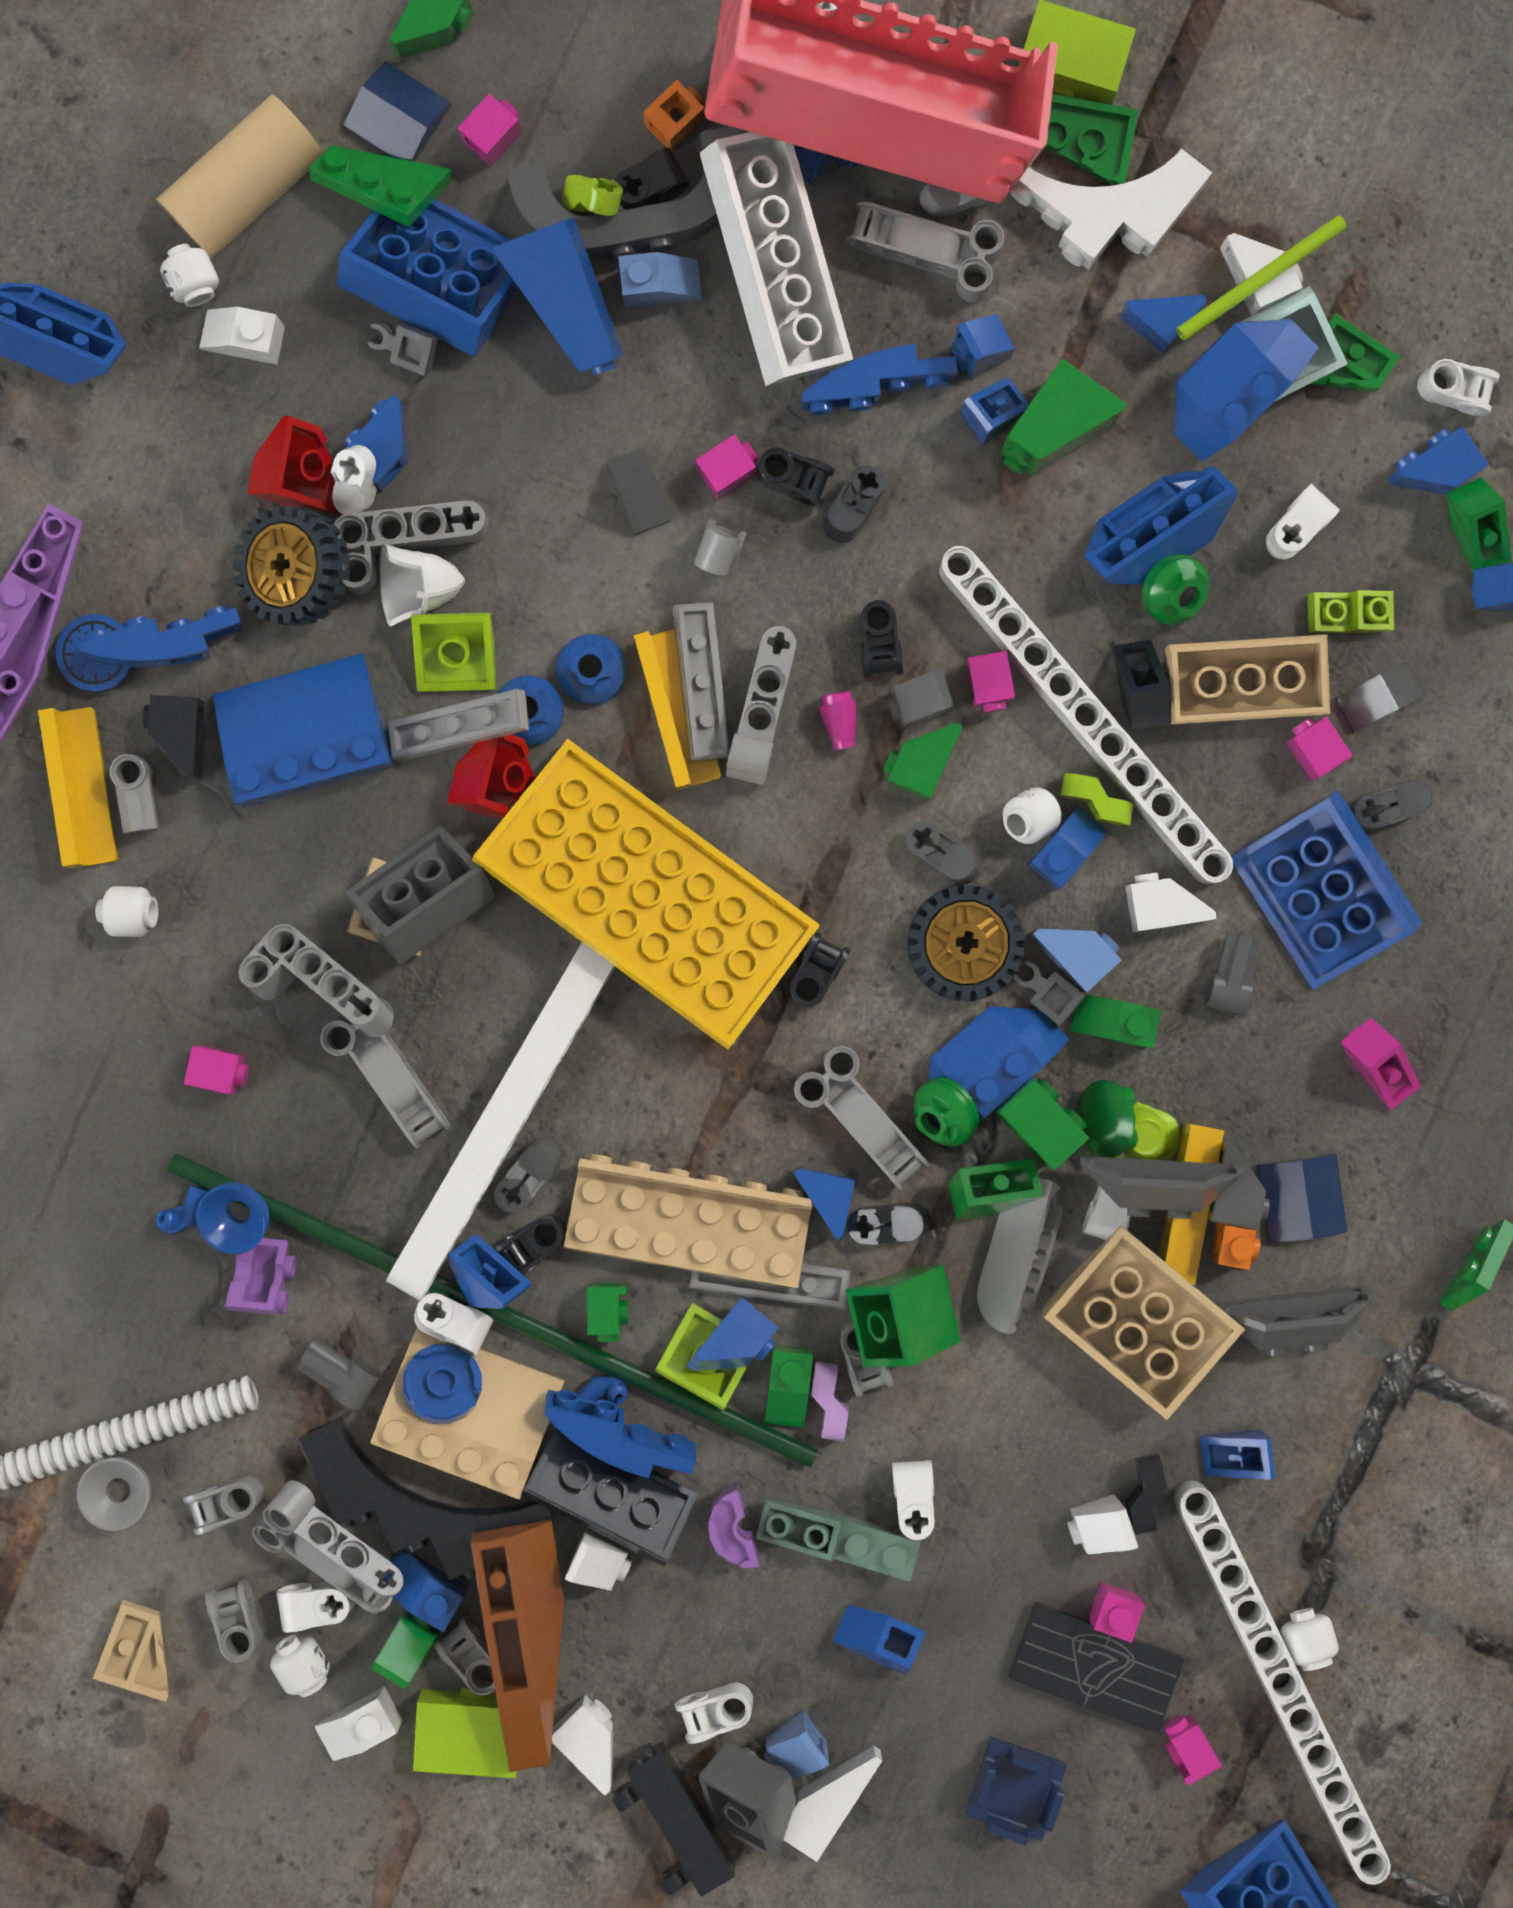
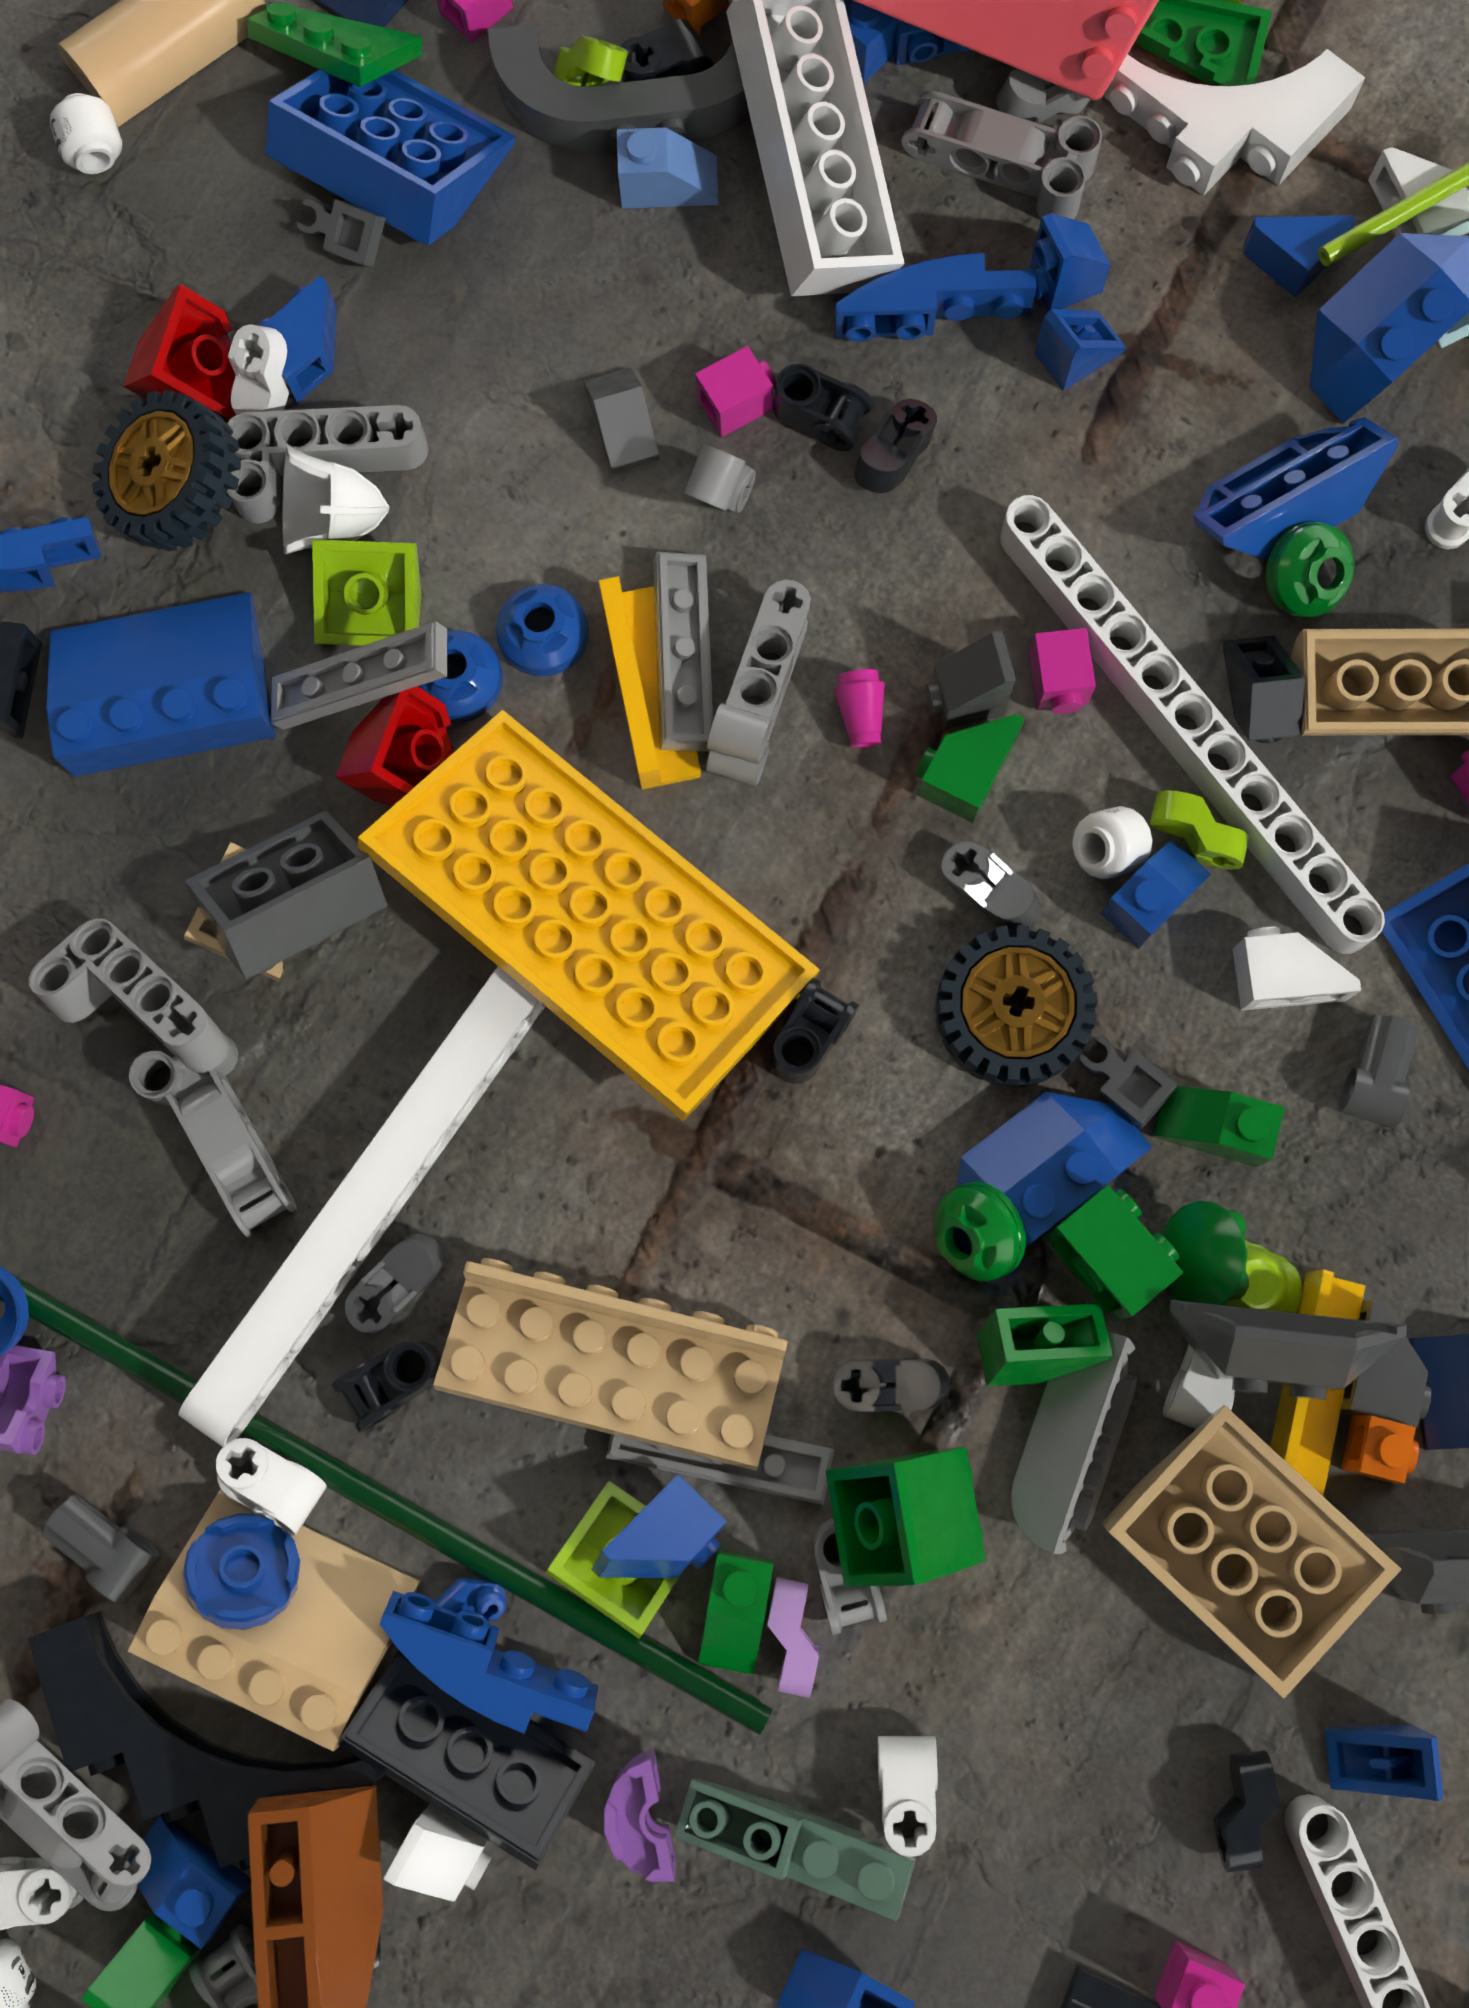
camera: 10 degrees right, 10 degrees down
white slope [199,307,285,365] -> none
blue slope [447,1234,532,1309] -> none
blue slope [493,218,624,375] -> none
green brick [587,1283,629,1342] -> none
light grey piece [793,1045,930,1191] -> none
blue slope [793,1167,855,1239] -> none
black piece [859,600,903,678] -> none
green slope [1000,359,1127,476] -> none
medium blue slope [1029,929,1122,993] -> none
white slope [1067,1494,1138,1554] -> none

